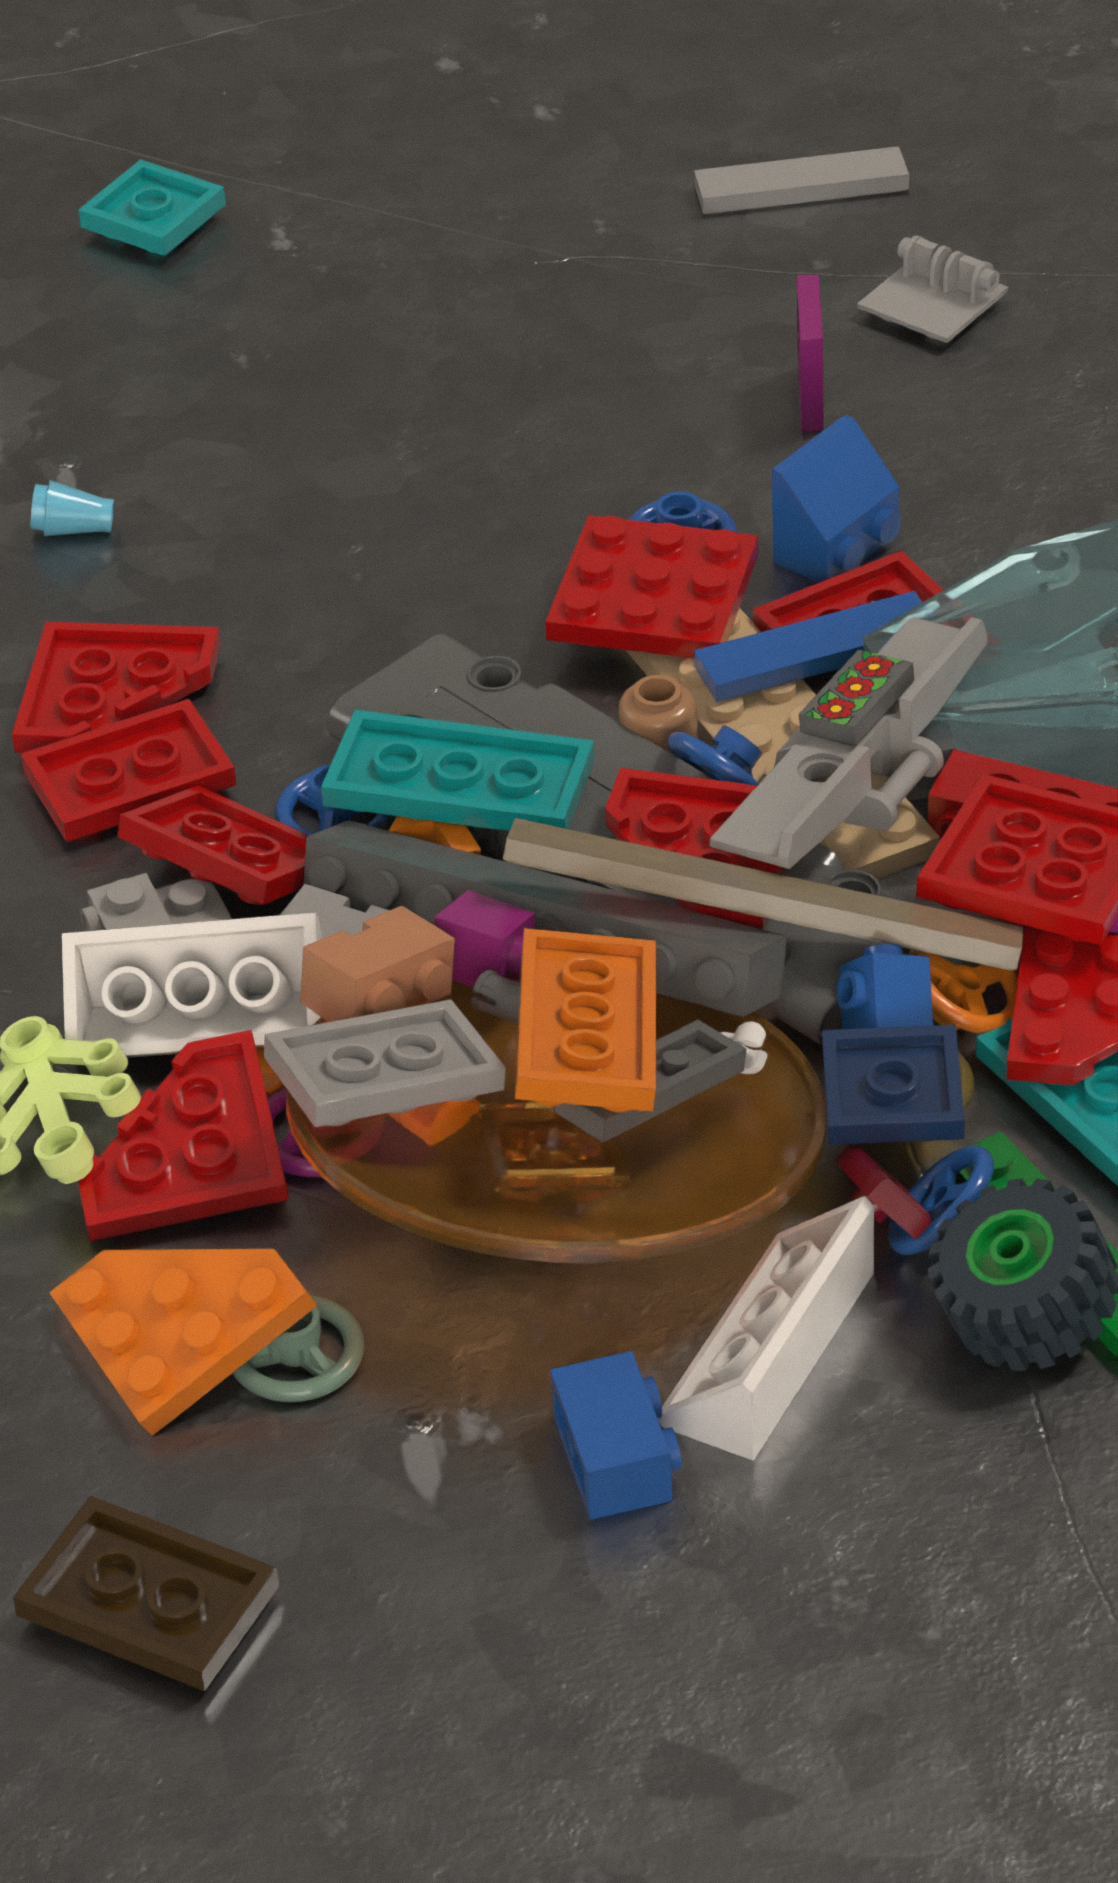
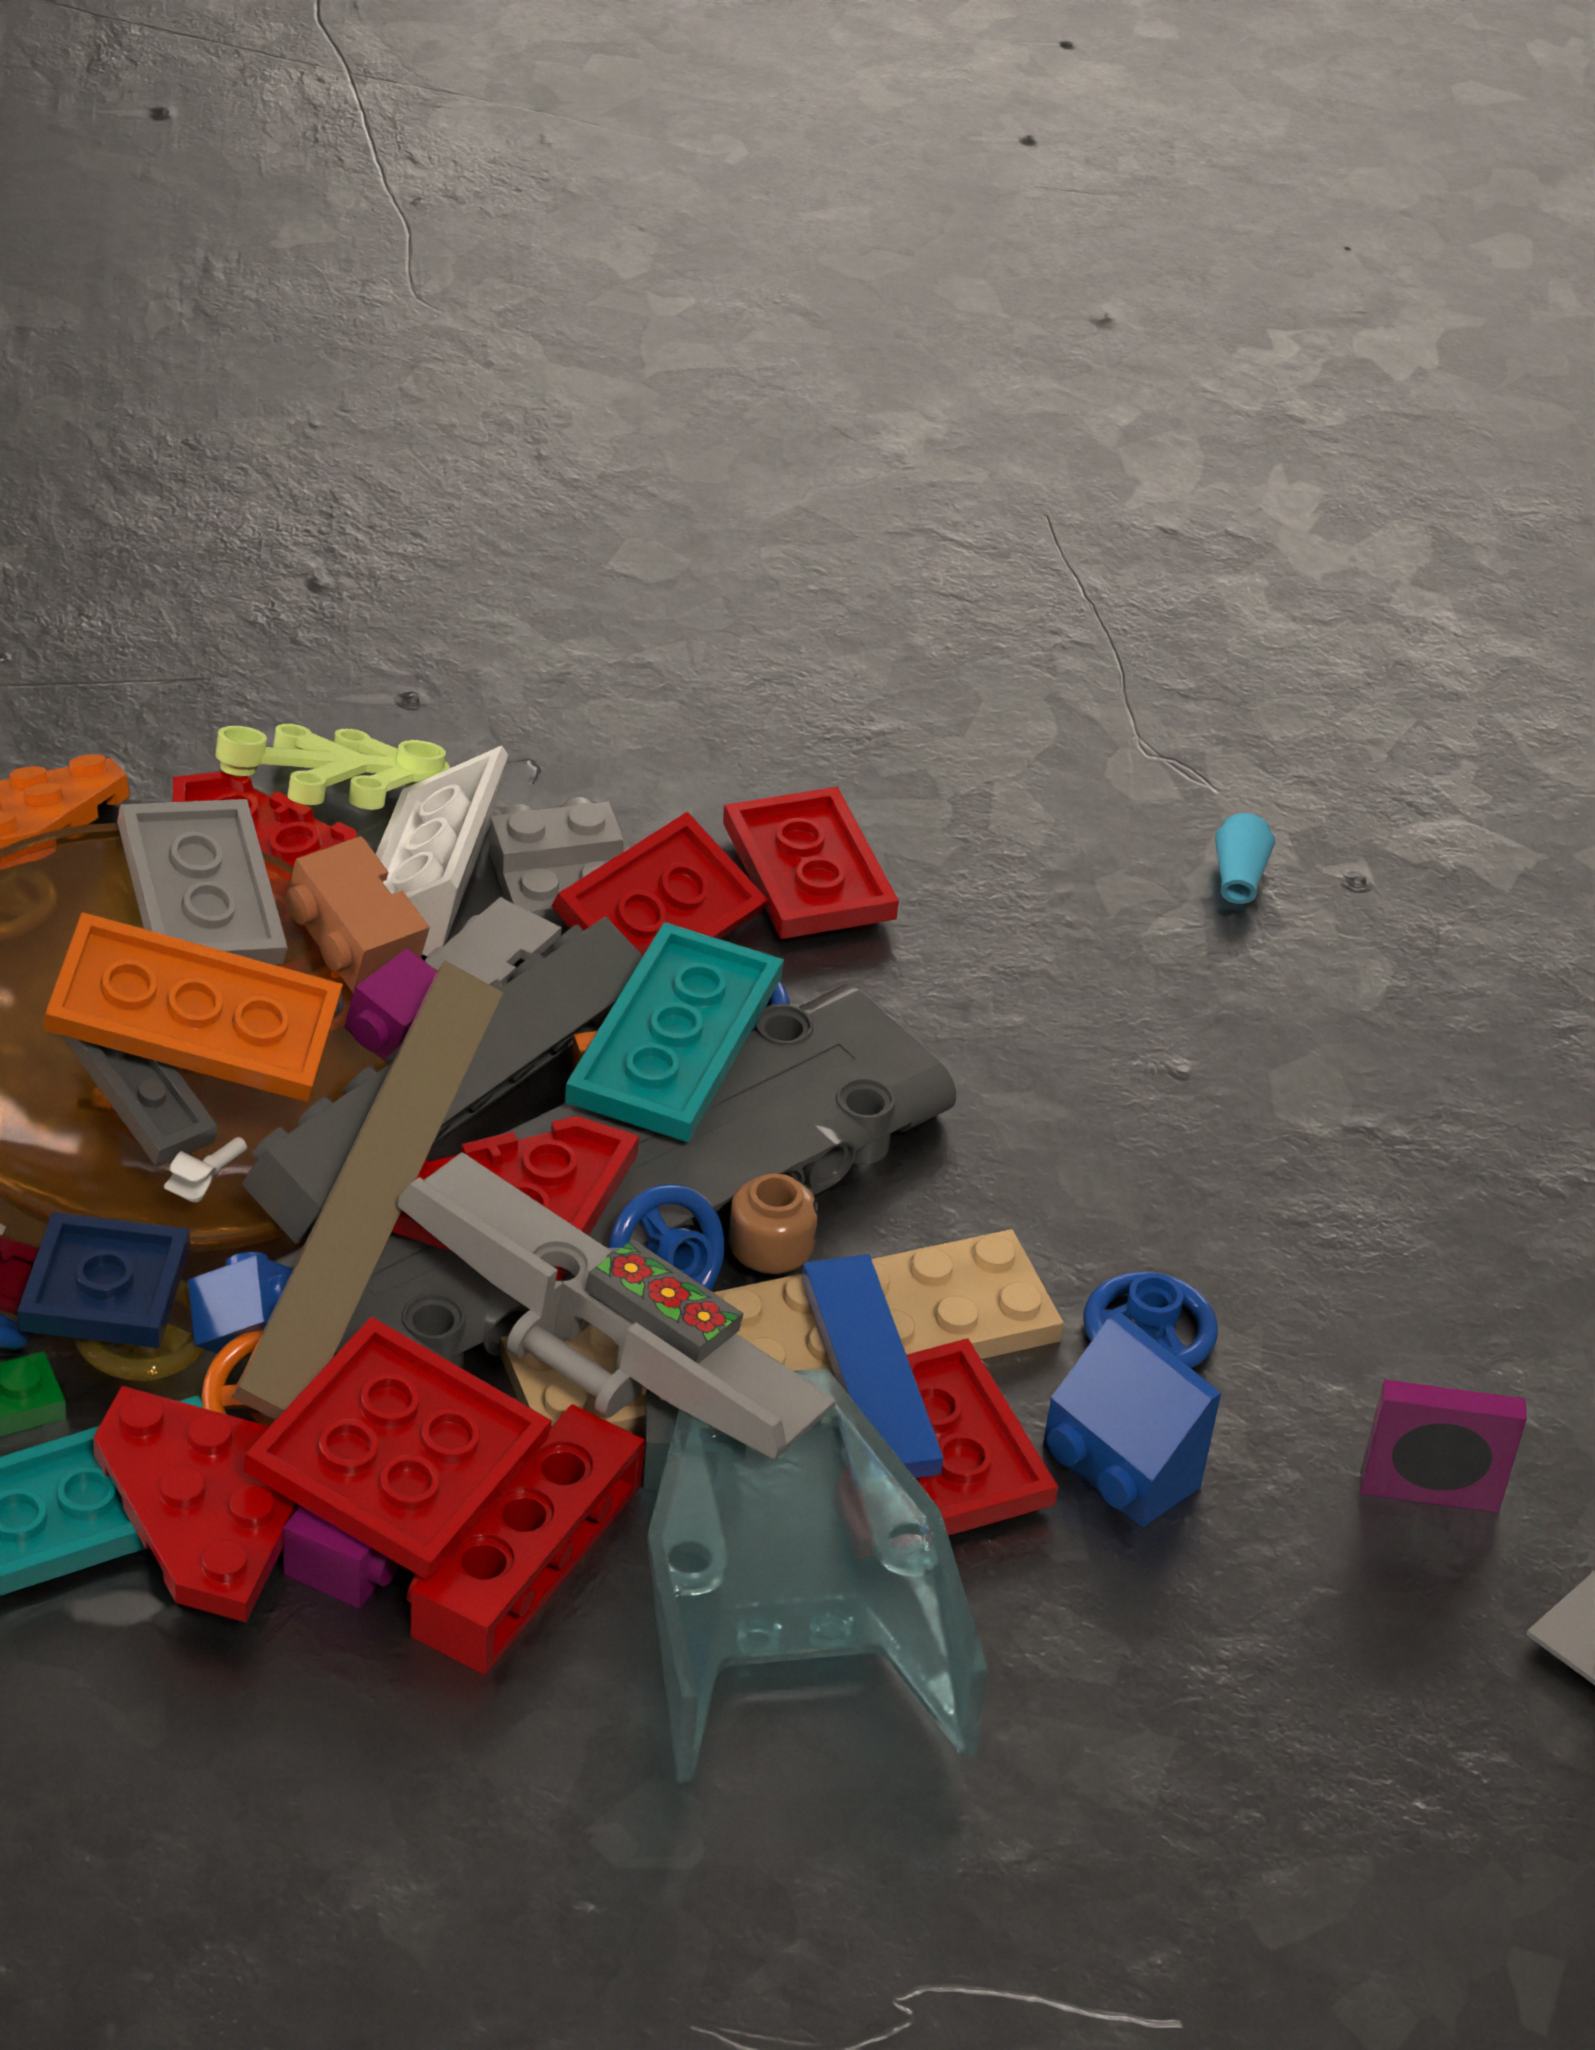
camera: 90 degrees right, 0 degrees up
red plate [12,622,221,753] -> none
red plate [545,515,759,659] -> none

